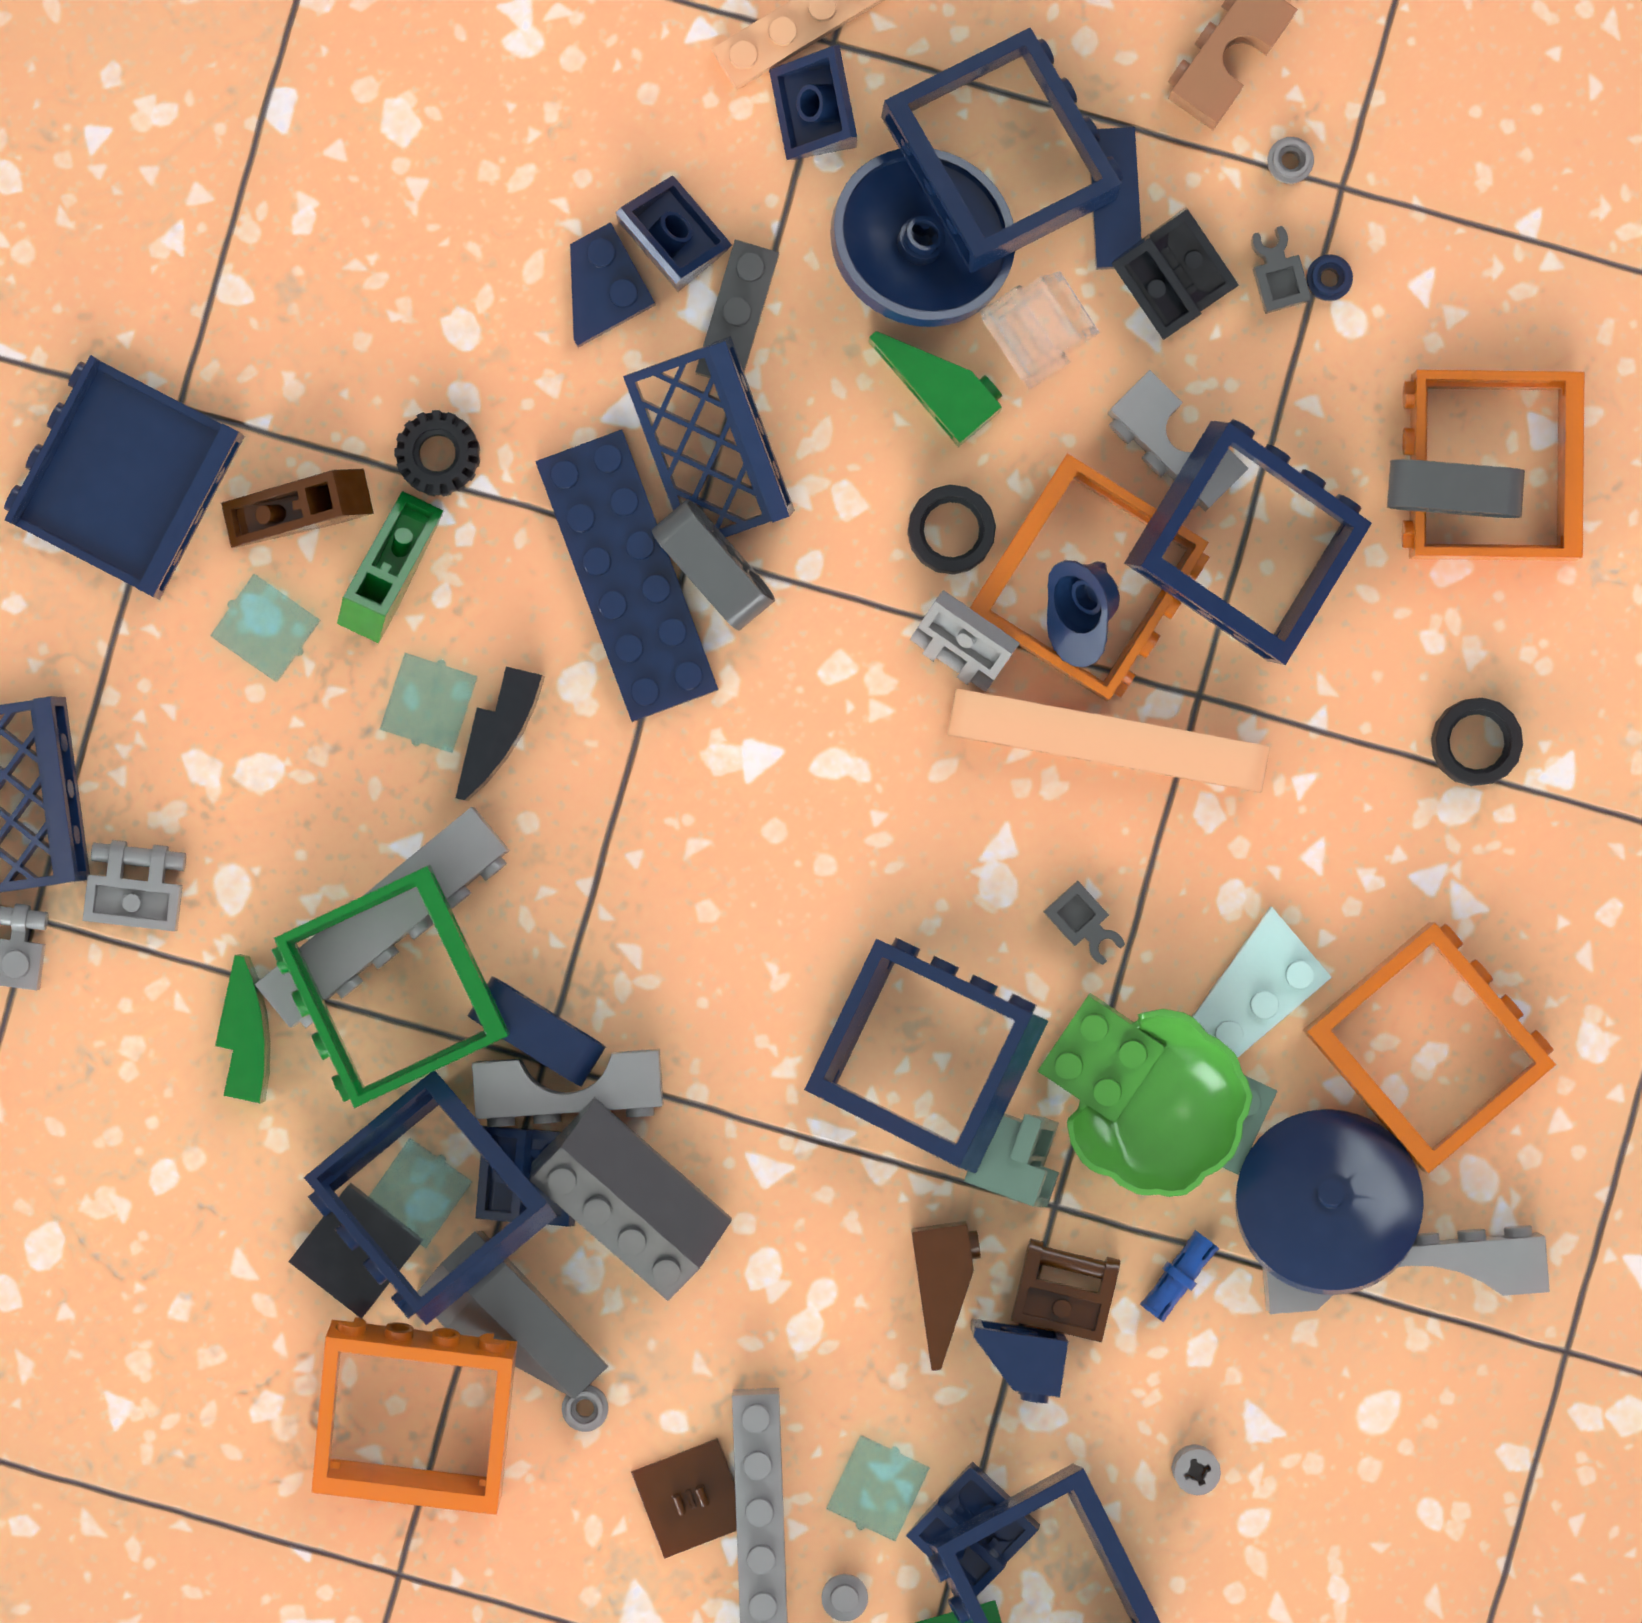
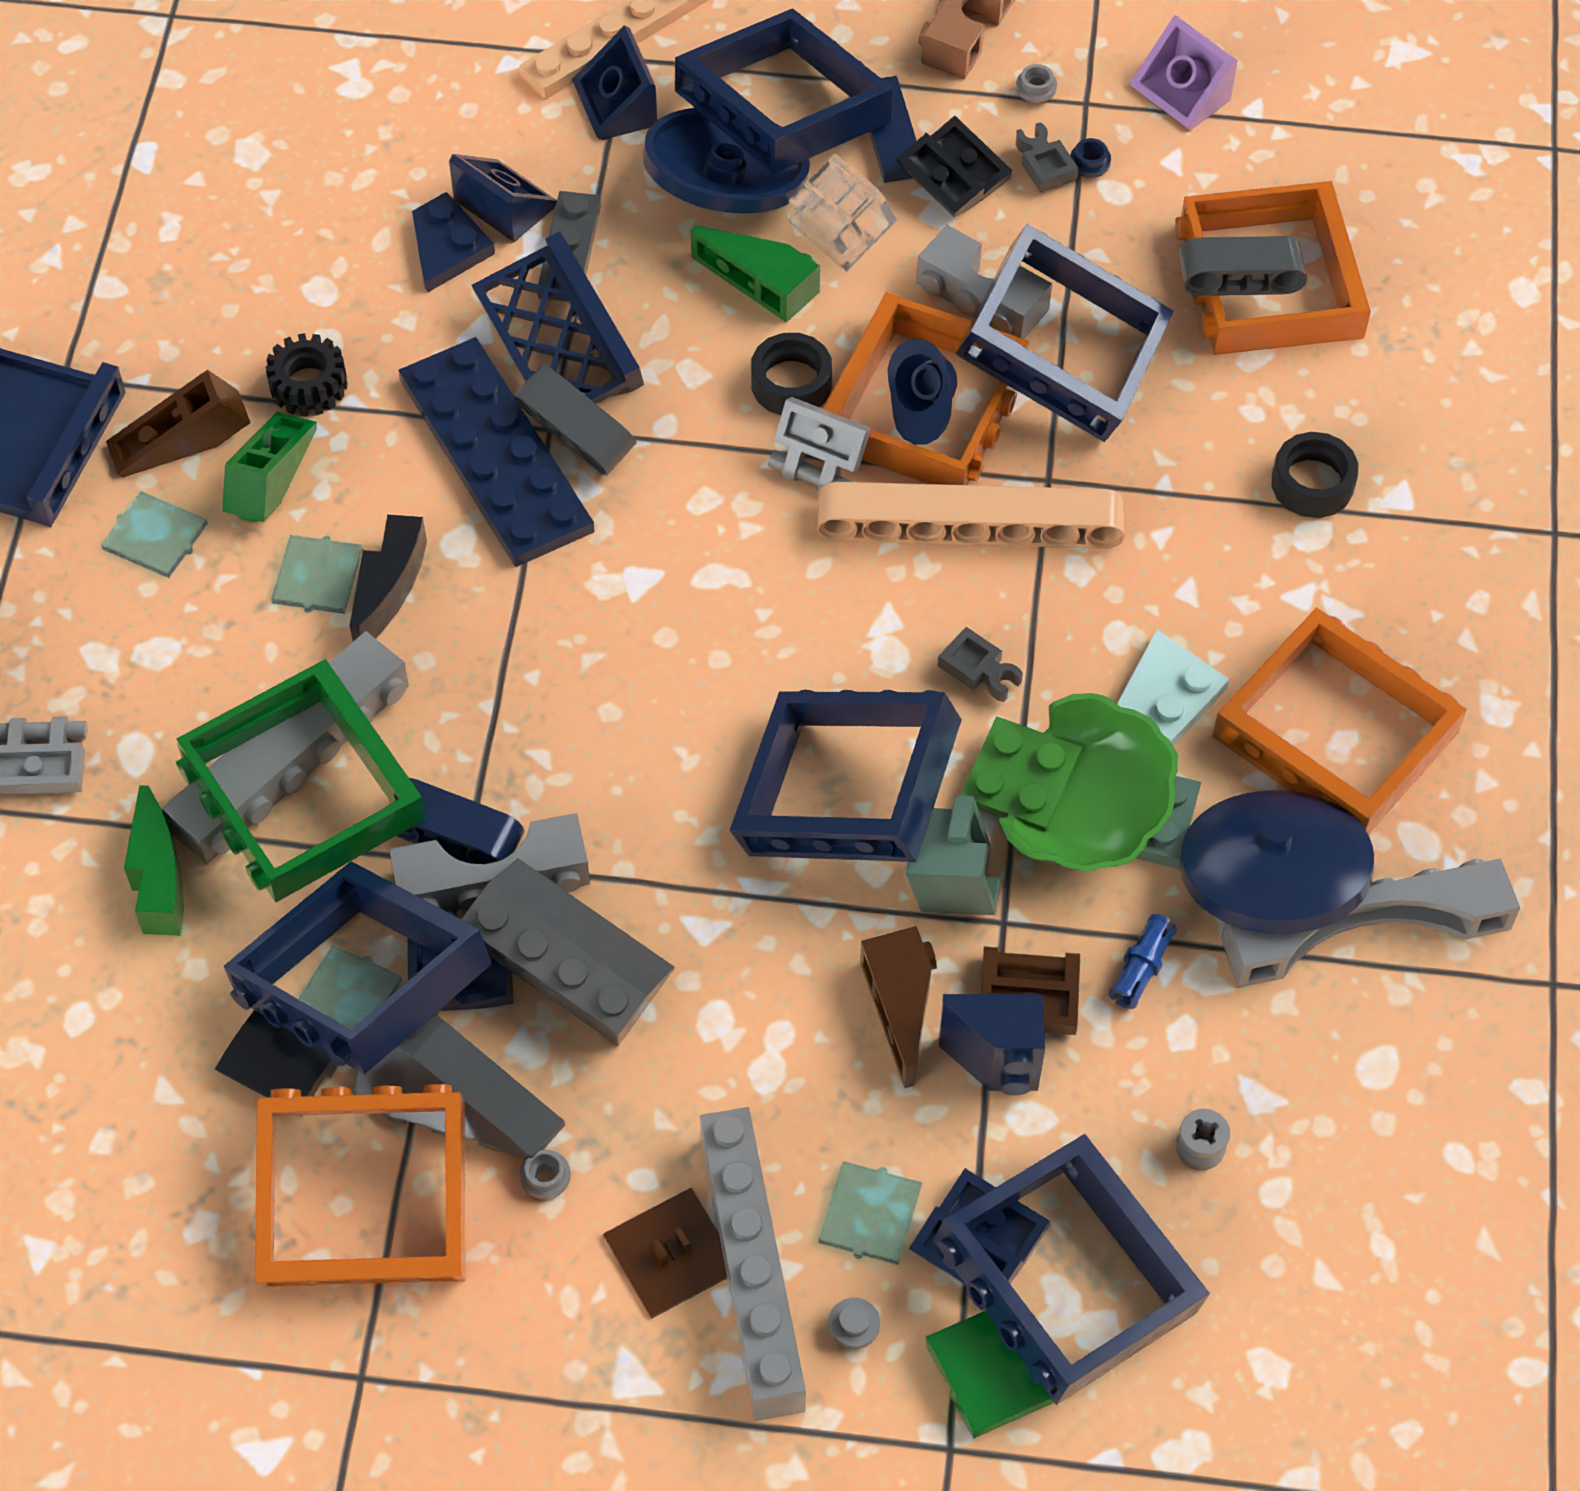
camera: 10 degrees left, 30 degrees down
none -> lavender slope [1129,15,1238,130]

